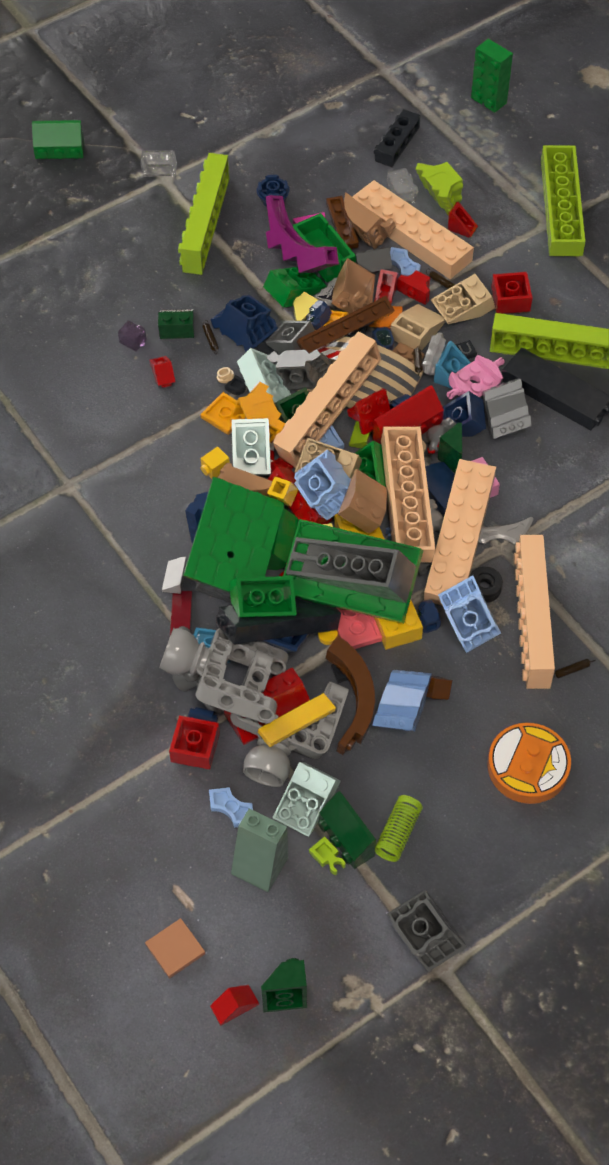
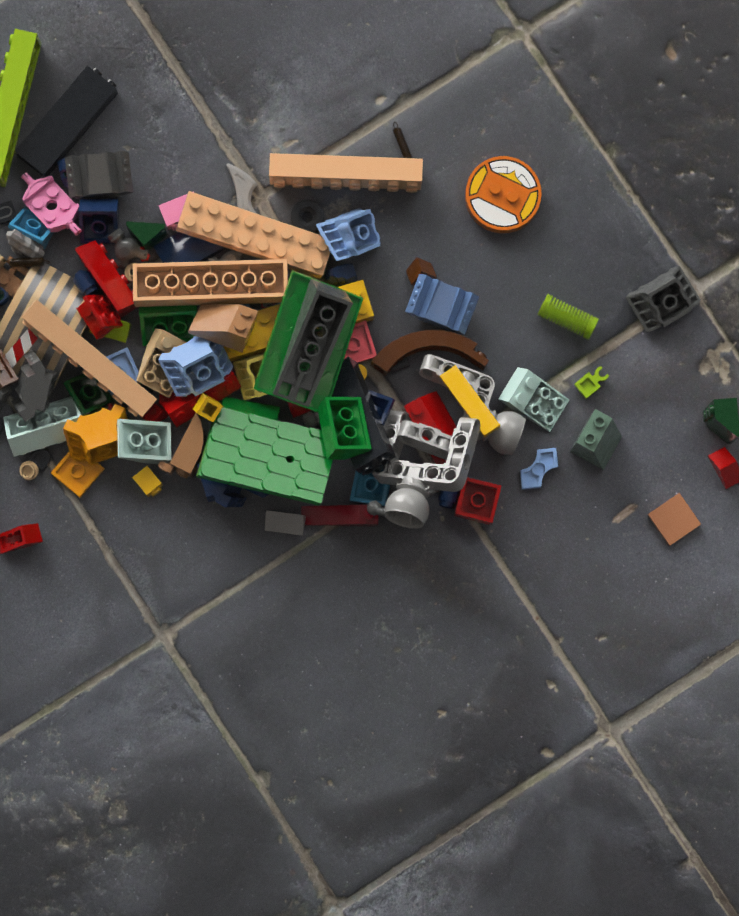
camera: 95 degrees left, 25 degrees up
dark green slope [318,791,376,869] -> none

